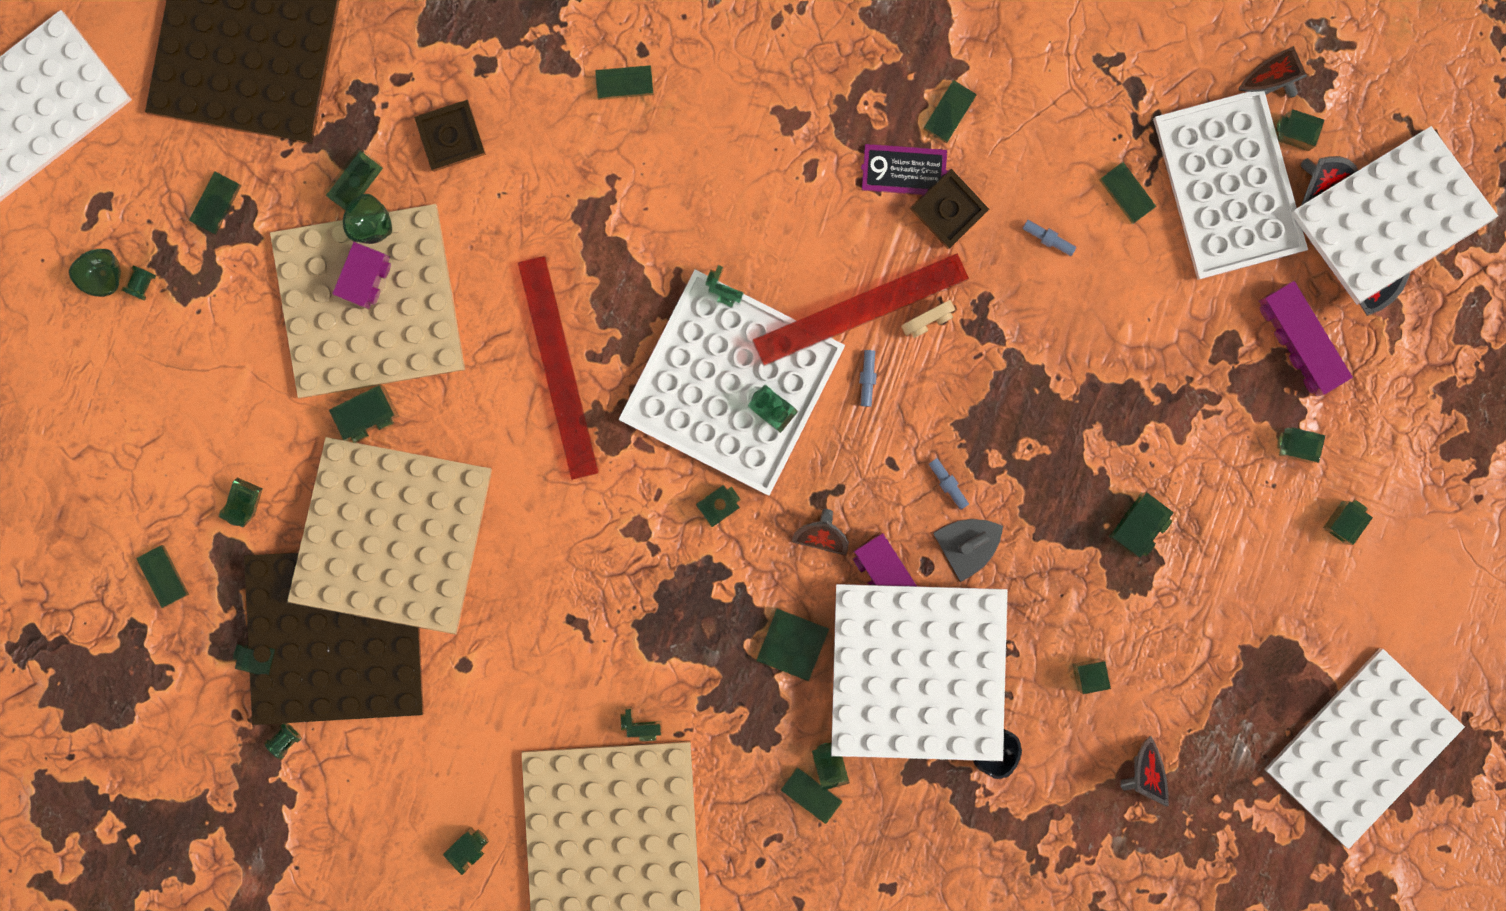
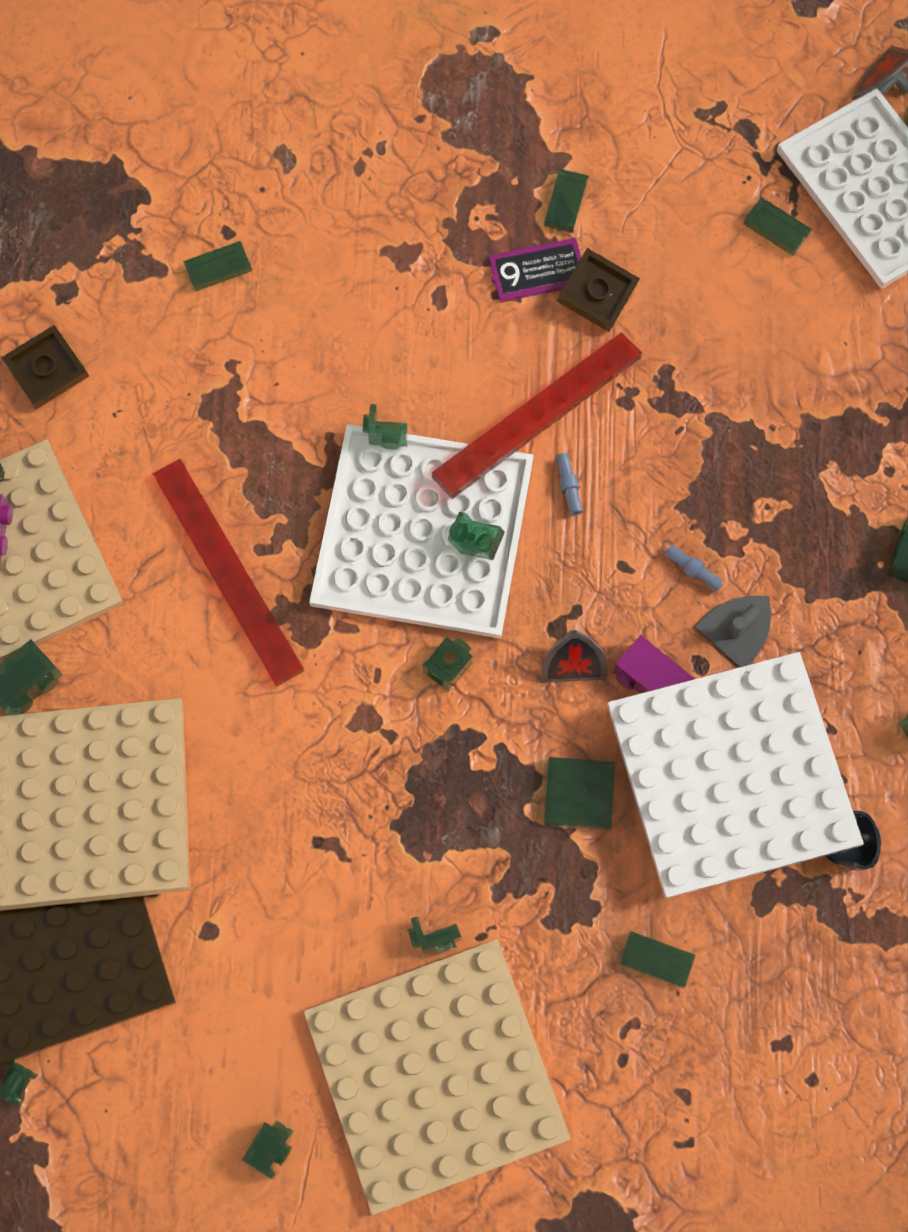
camera: 15 degrees left, 15 degrees down
clear green bracket [812,743,850,791] -> none
tan plate [901,300,956,338] -> none
sand blue bar [1022,220,1077,256] -> none

